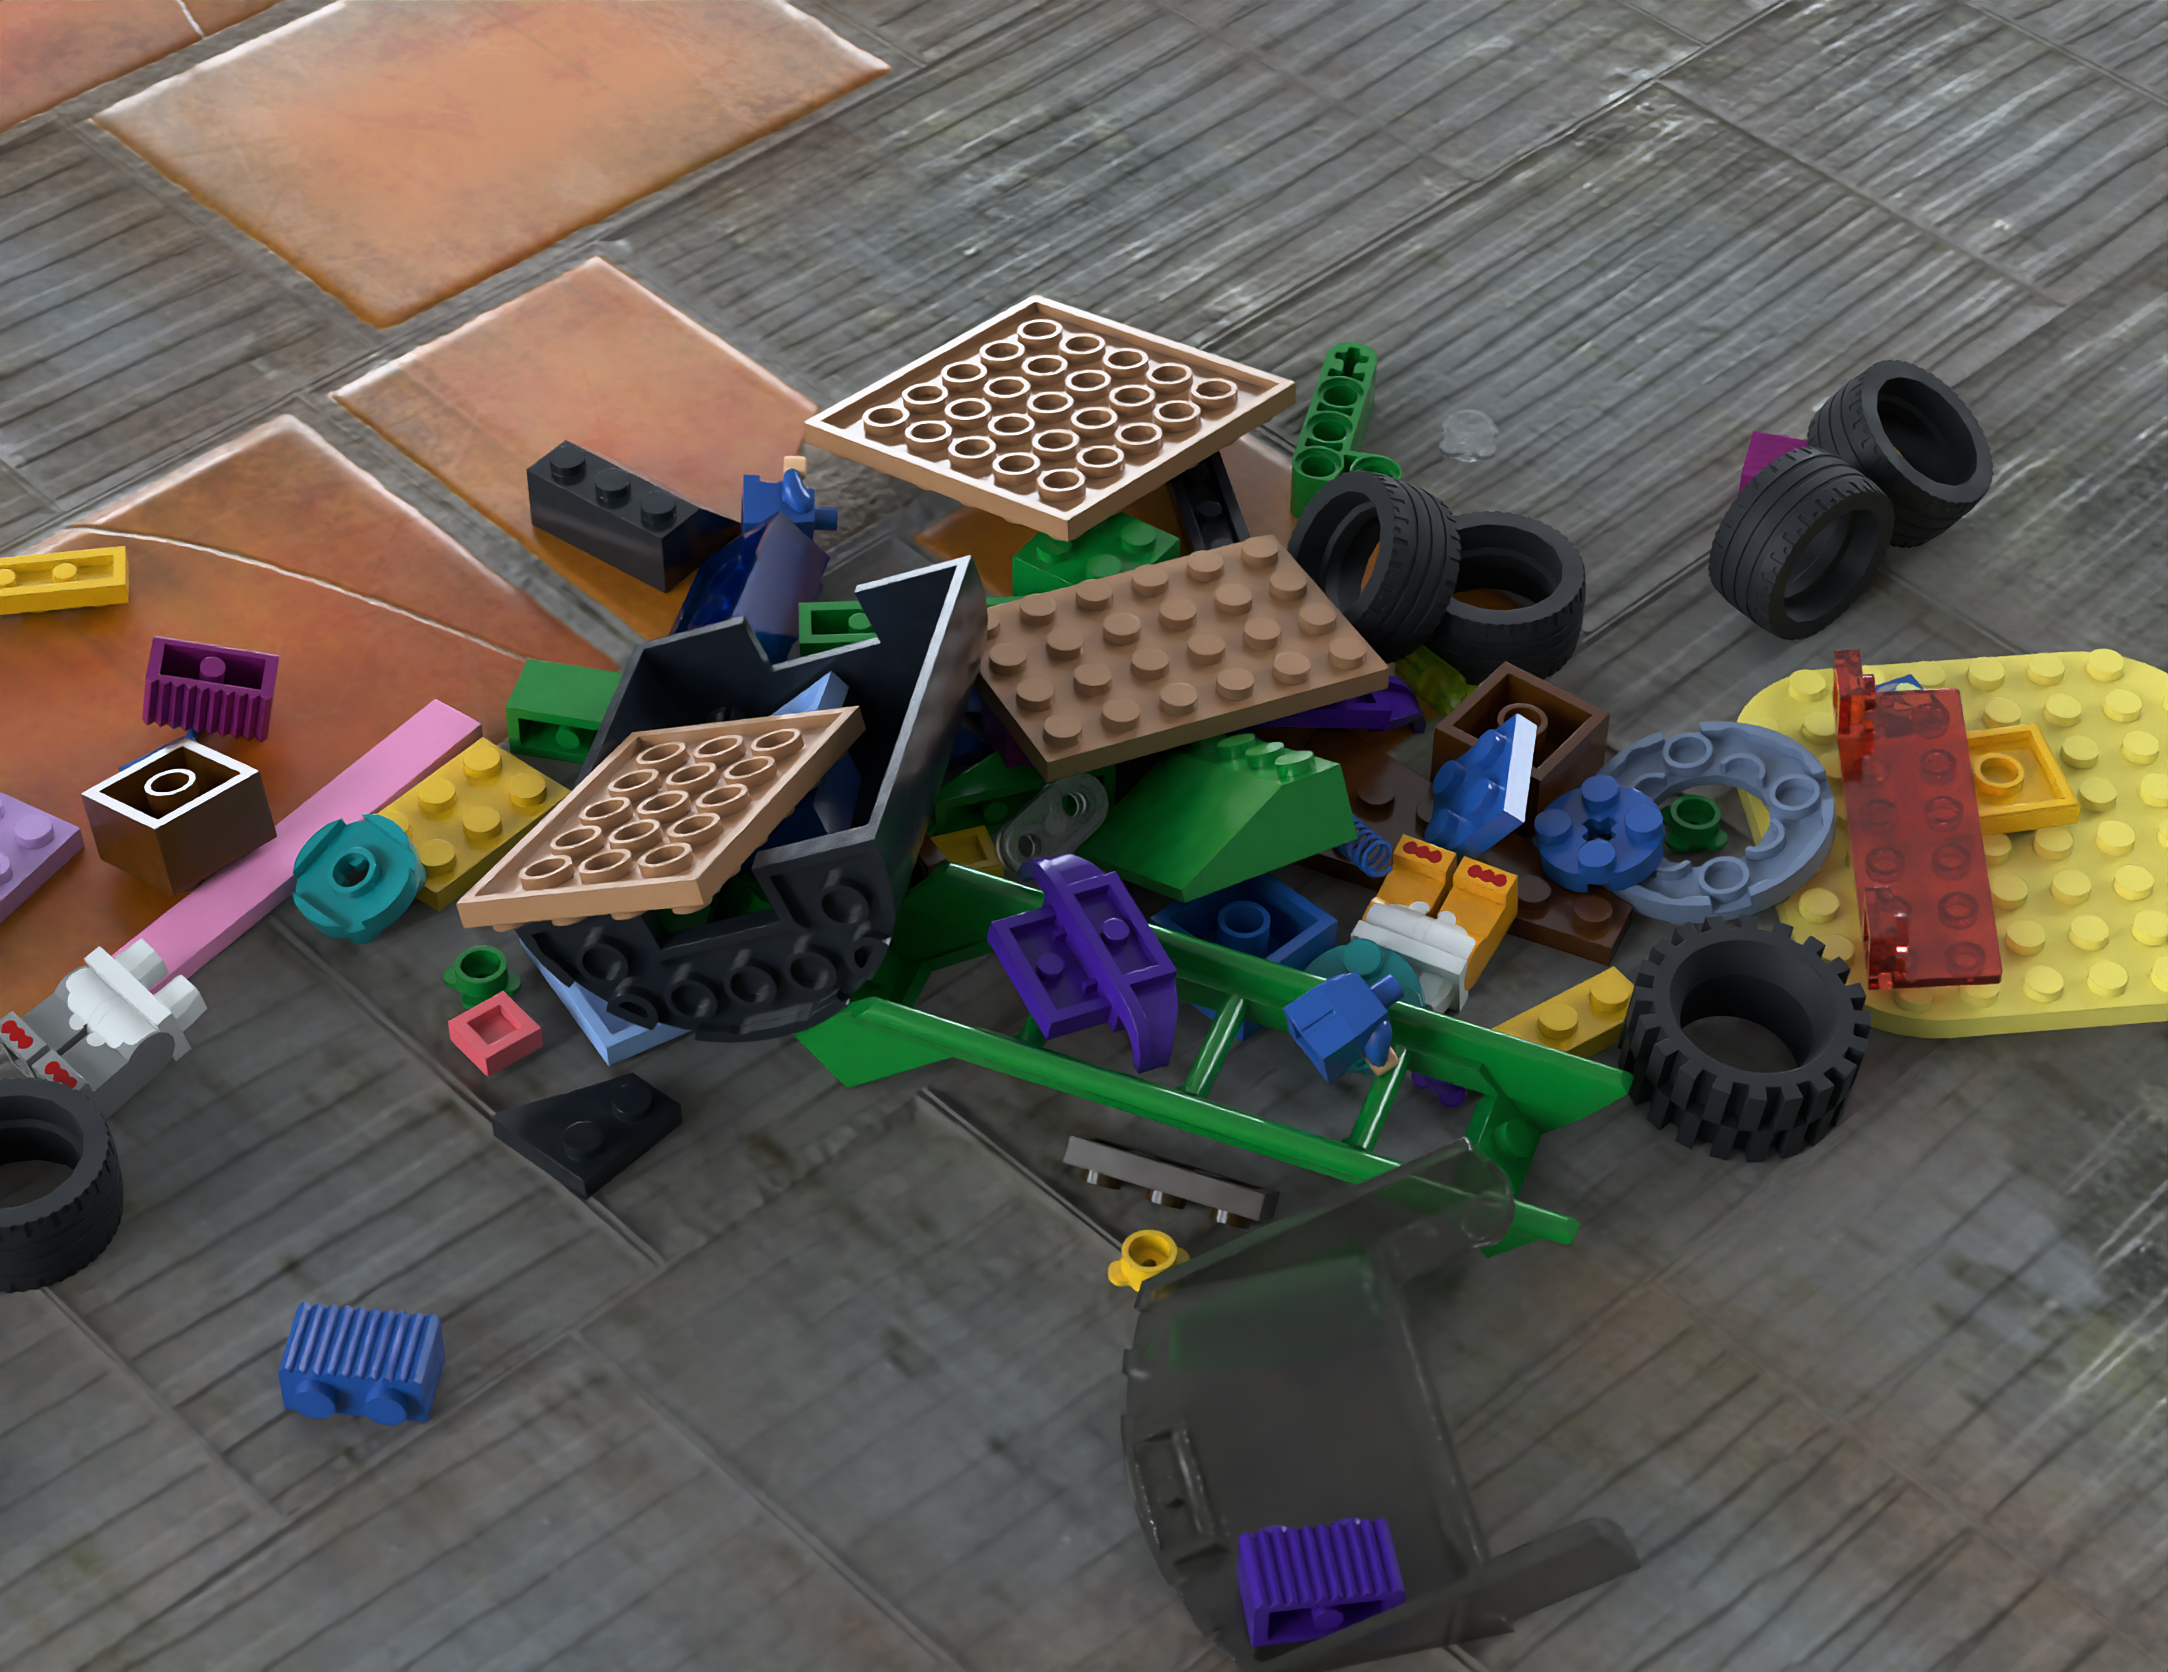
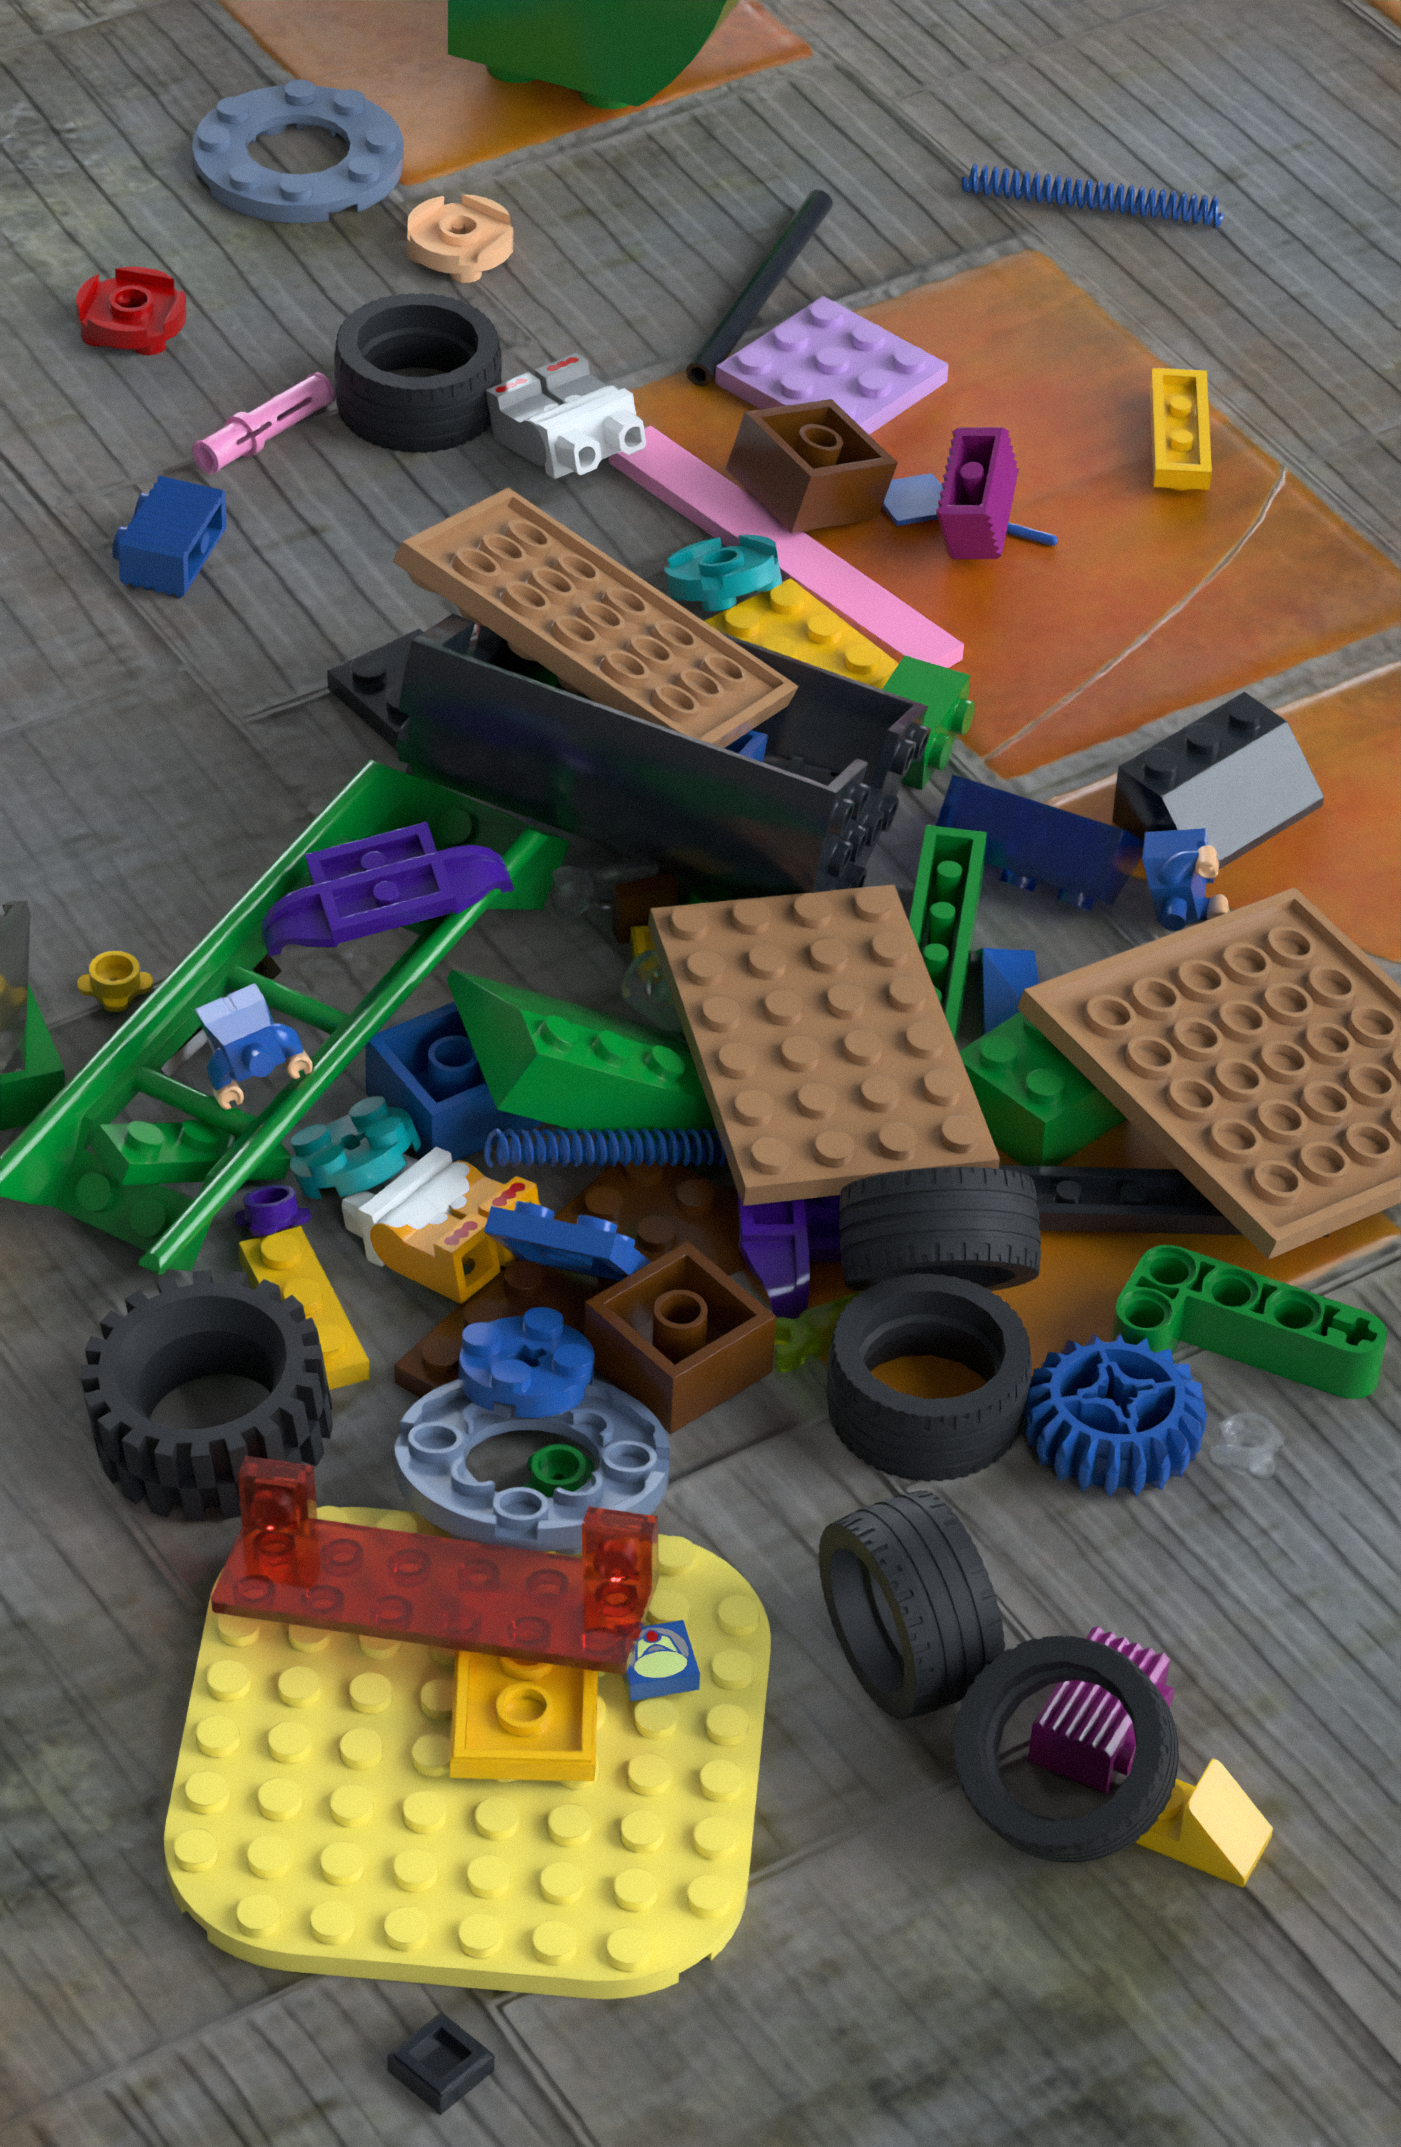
camera: 100 degrees right, 0 degrees up
none -> green plate [91,1119,292,1185]
none -> bright pink pin [192,372,335,474]
none -> blue gear [1024,1333,1207,1498]

